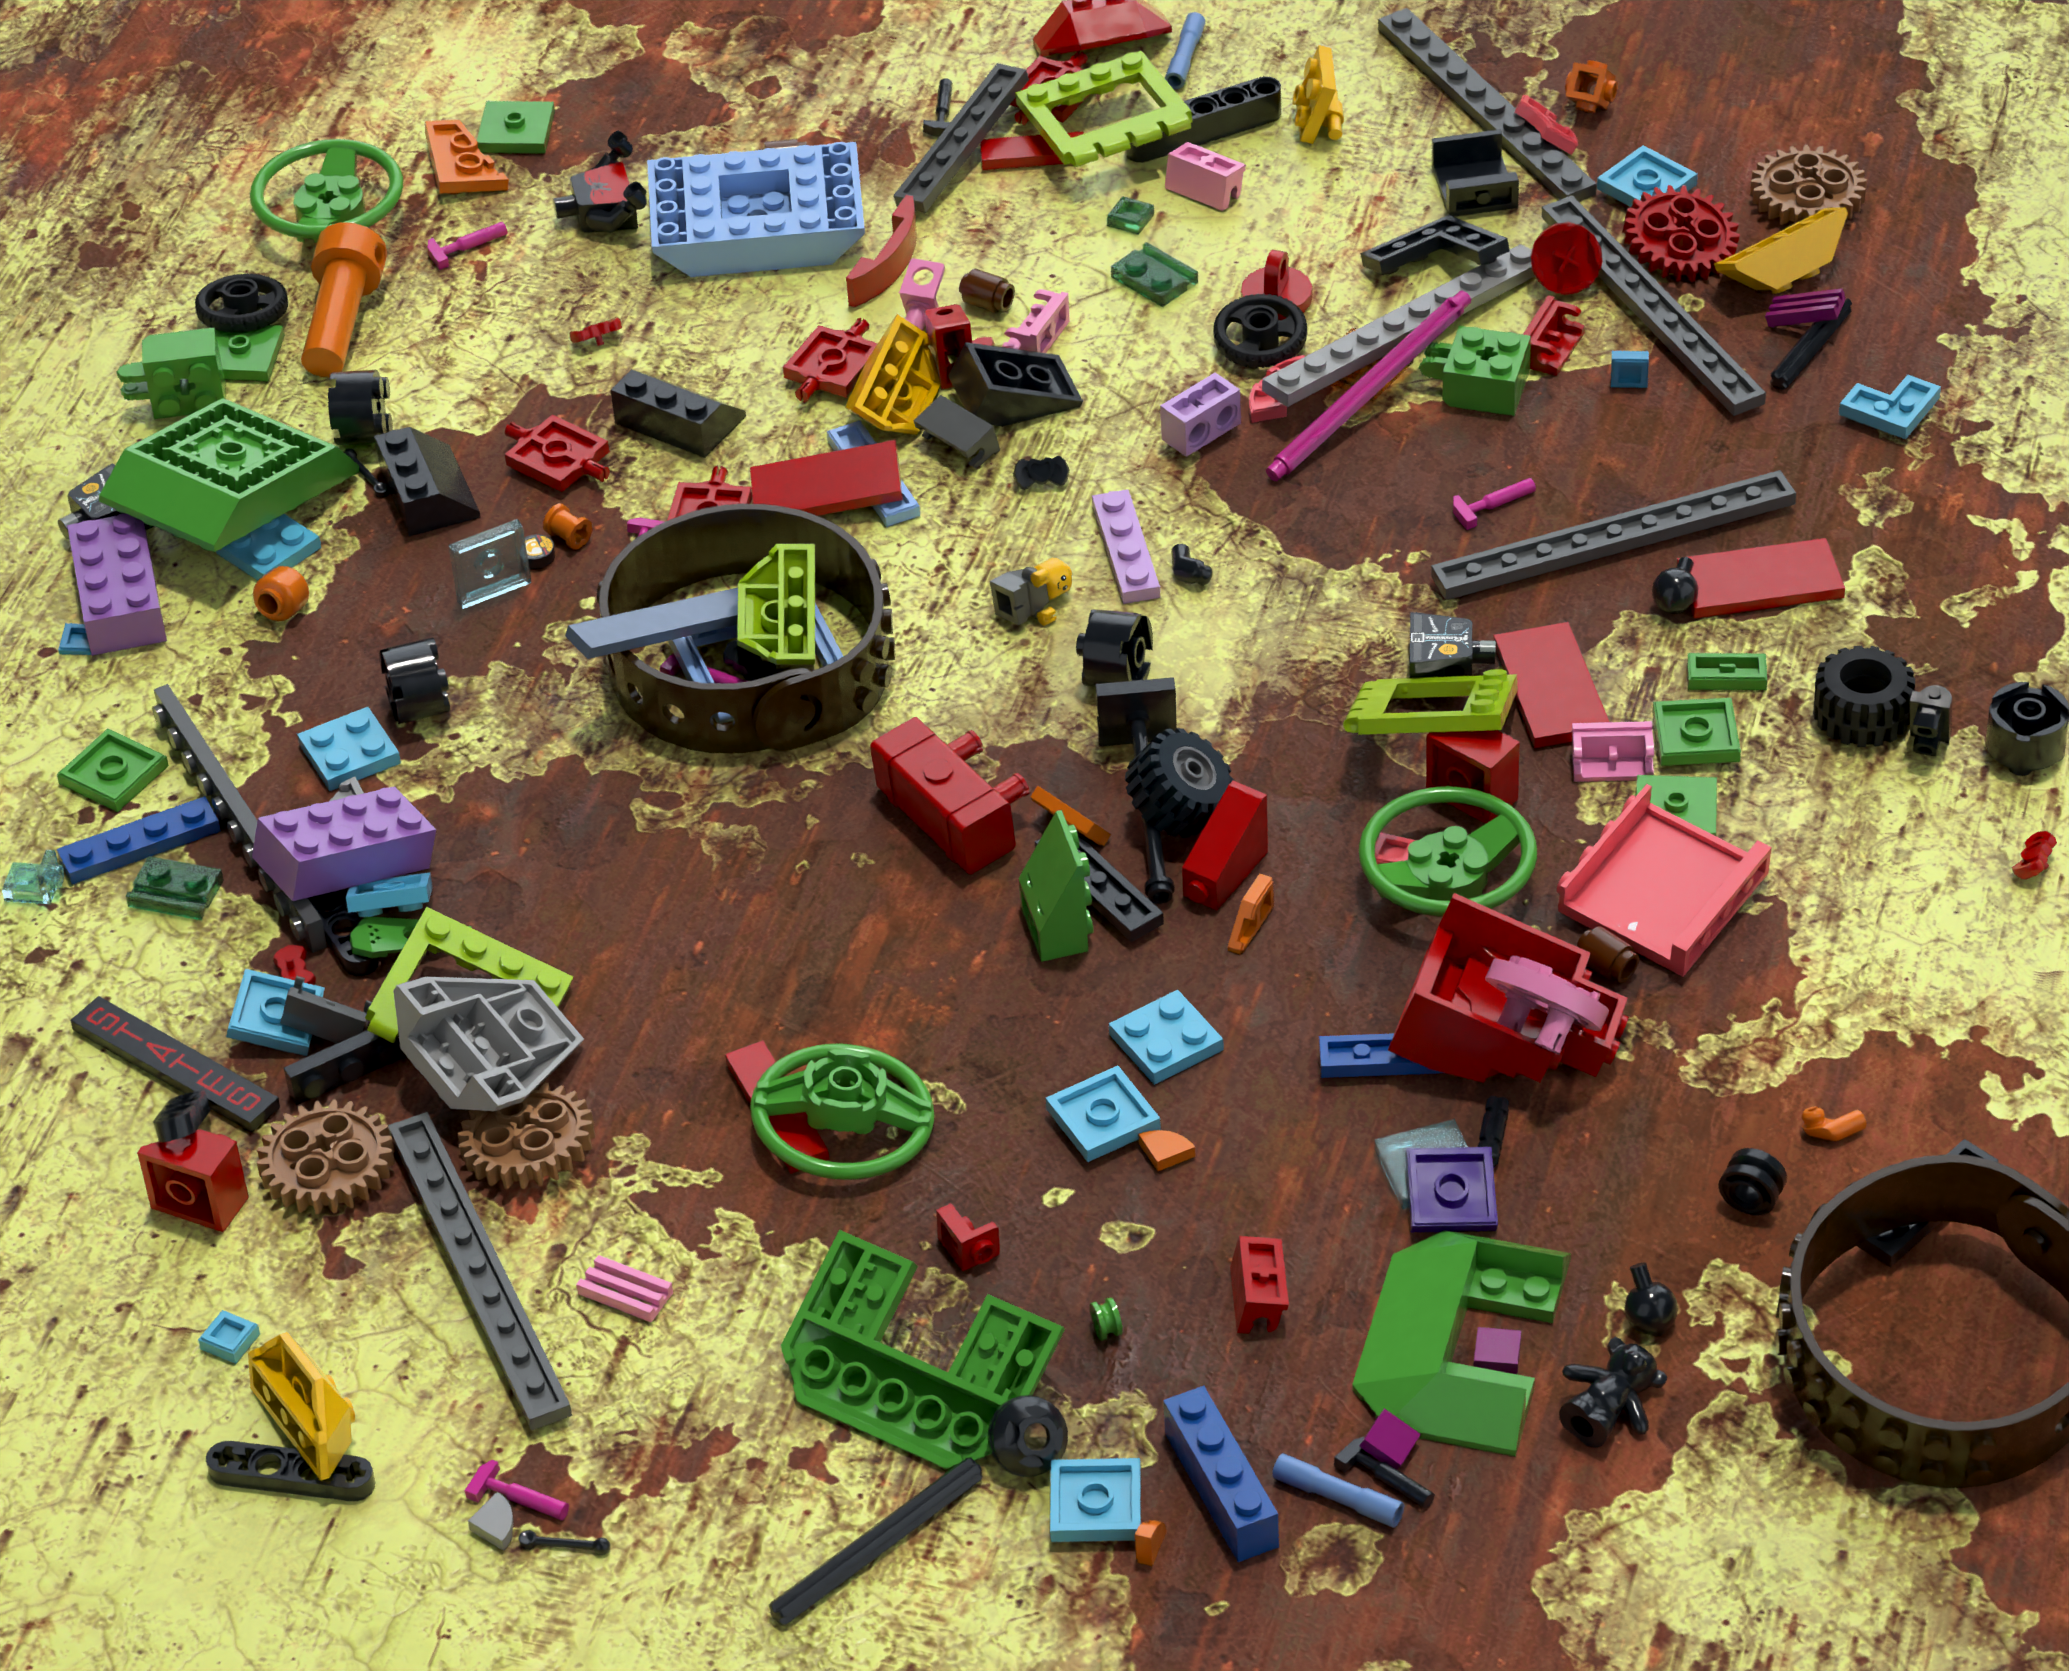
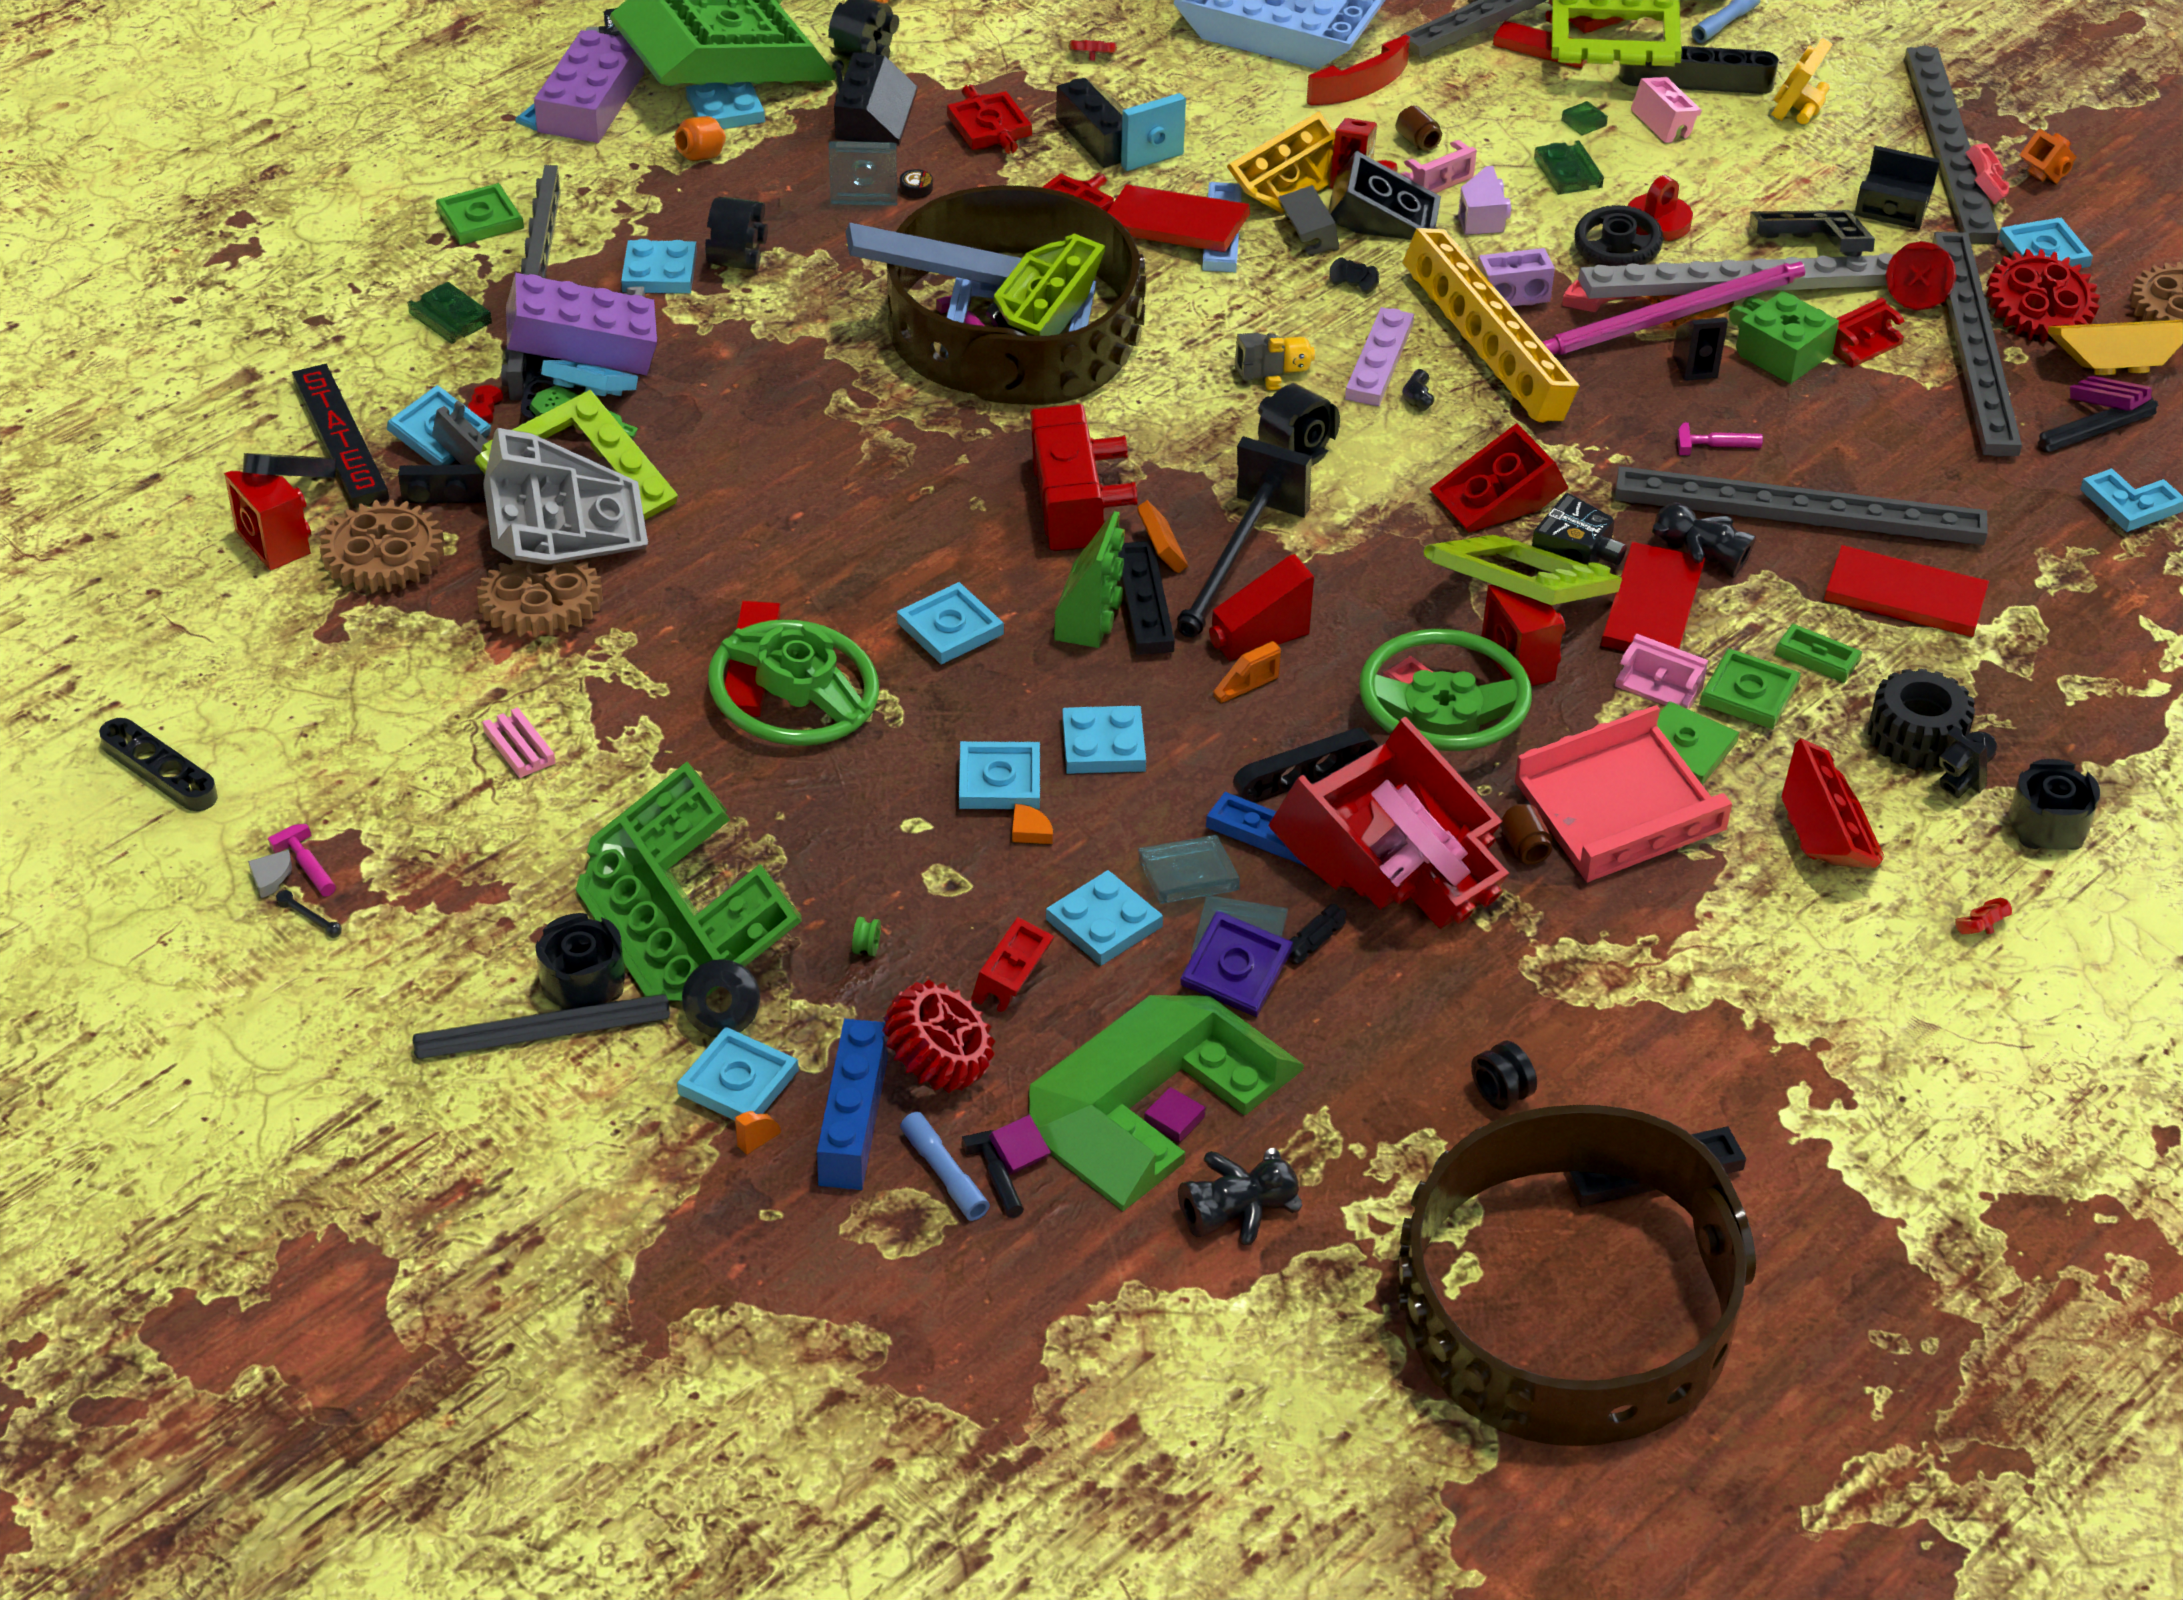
camera: 25 degrees right, 0 degrees up
clear light blue bracket [2,850,64,905] -> none
blue plate [57,796,221,885] -> none
medium azure tile [198,1310,260,1364] -> none
yellow wedge [248,1332,355,1481] -> none
dark grey plate [388,1112,572,1431] -> none
orange bush [543,504,593,550] -> none
red plate [783,318,878,402] -> none
bright pink bracket [899,258,945,331] -> none
red bracket [936,1203,1000,1271] -> none
black wheel [1125,728,1234,838] -> none
dark azure tile [1611,351,1649,388] -> none
black piece [1624,1262,1678,1337] -> none
black piece [1652,557,1699,614] -> none
orange arm [1801,1106,1867,1142] -> none
none -> black brick [535,913,625,1010]
none -> red gear [882,980,996,1093]
none -> medium azure plate [897,582,1004,665]
none -> medium azure plate [1046,870,1163,966]
none -> medium azure plate [1121,93,1186,171]
none -> clear light blue tile [1138,835,1240,904]
none -> black beam [1233,728,1378,803]
none -> yellow brick [1402,228,1580,423]
none -> red slope [1429,423,1569,533]
none -> lavender slope [1458,166,1511,235]
none -> black piece [1652,502,1756,578]
none -> black slope [1672,317,1728,381]
none -> red wedge [1781,738,1885,868]

